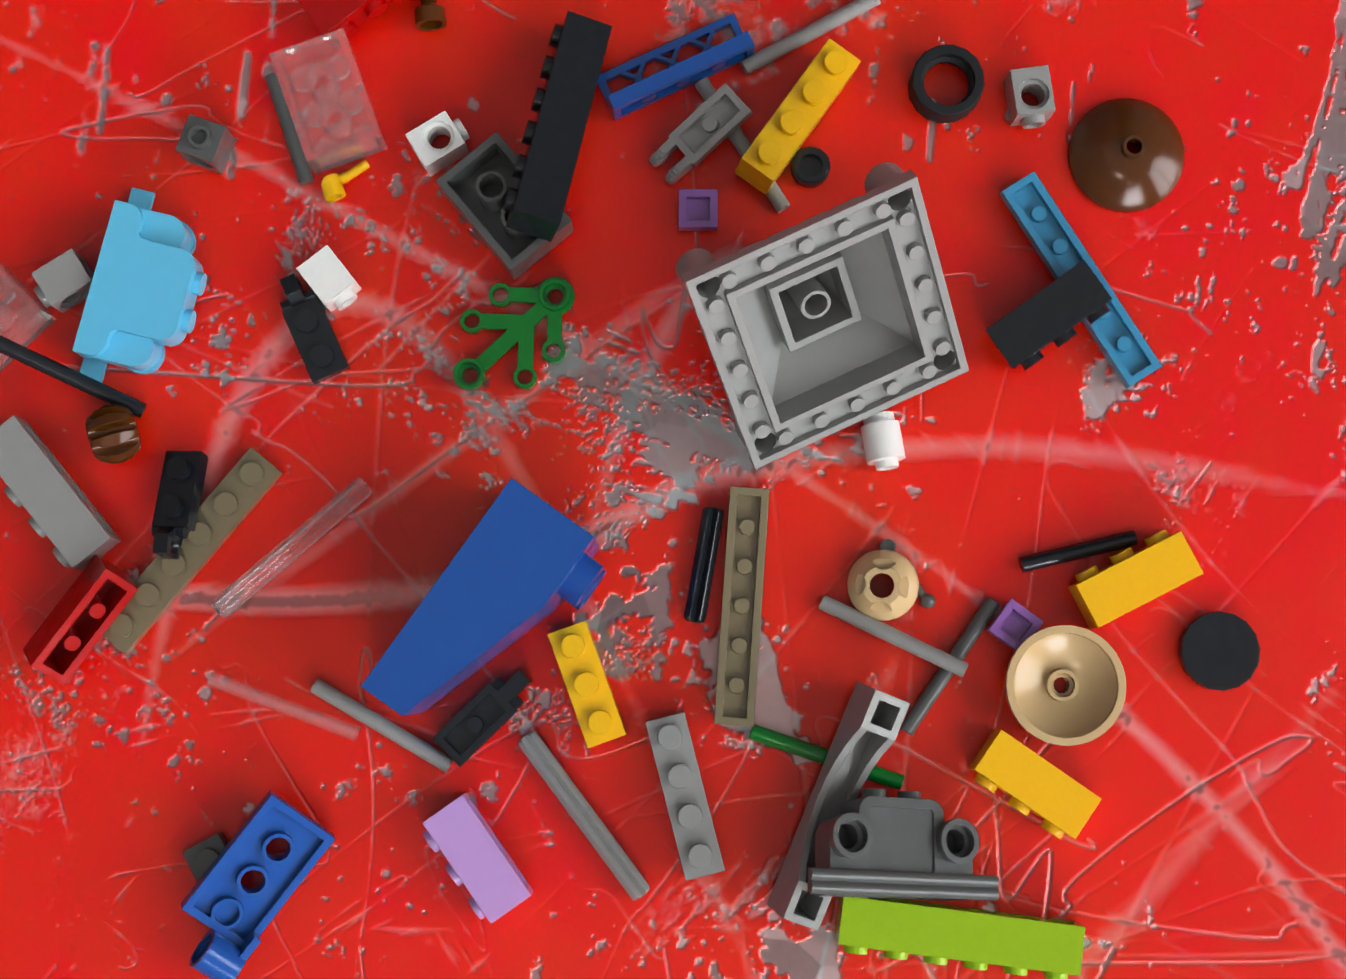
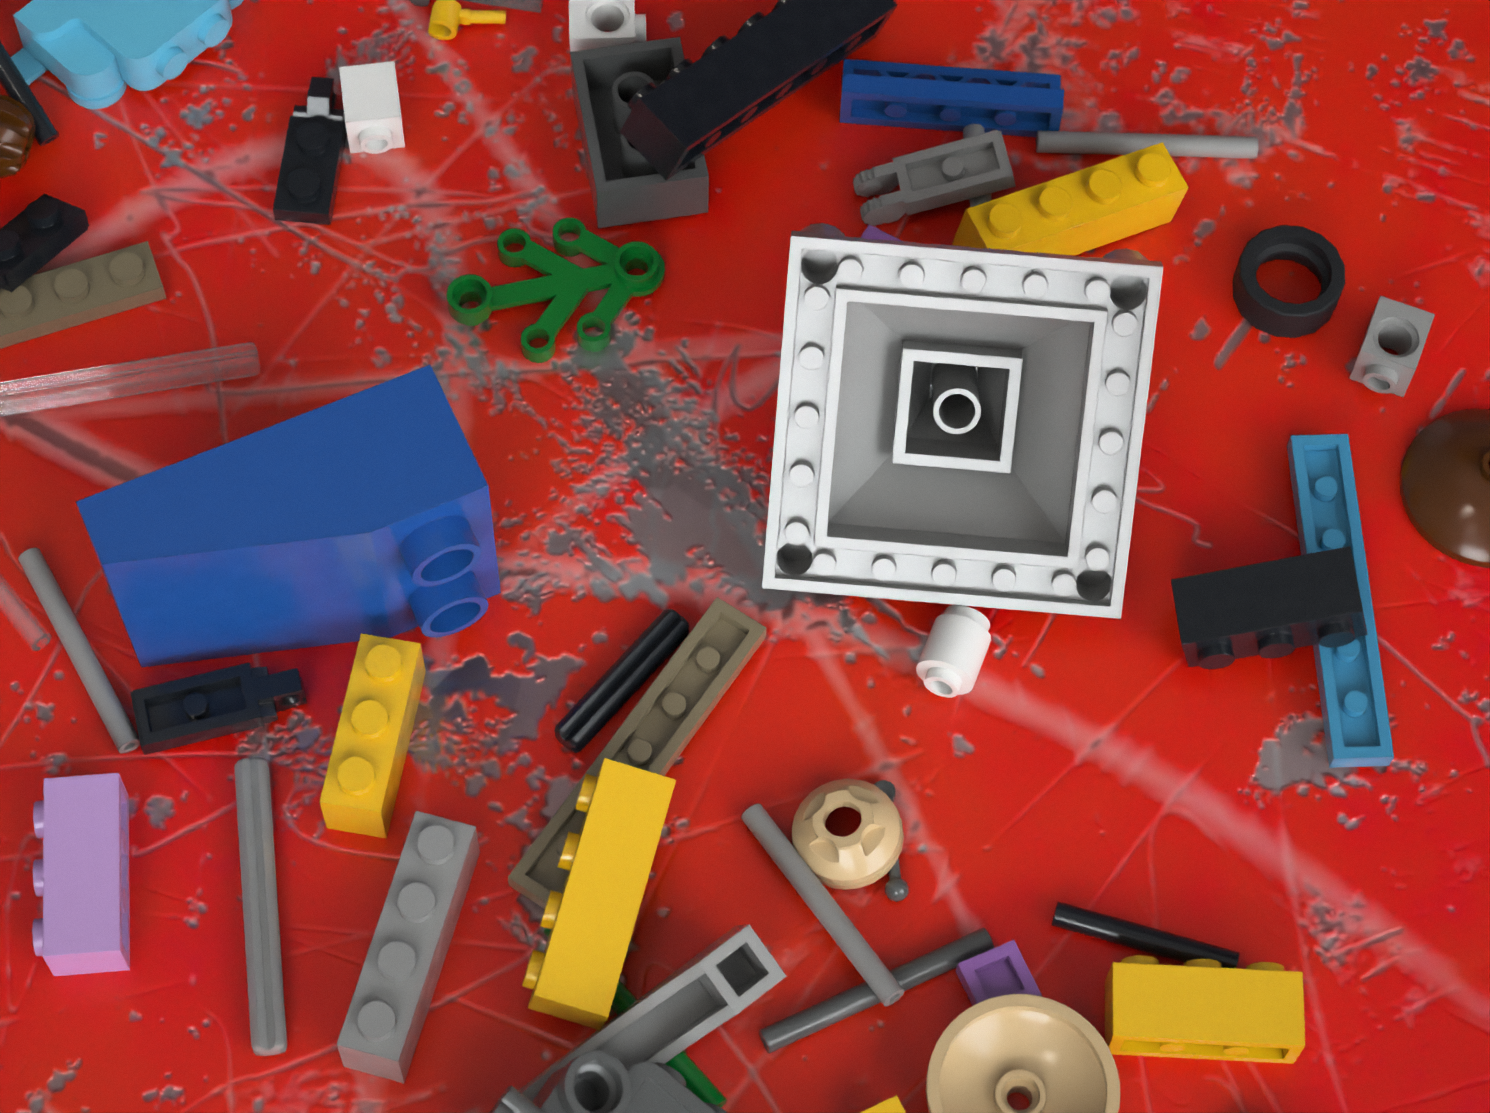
camera: 30 degrees right, 20 degrees down
none -> yellow brick [522,758,676,1030]

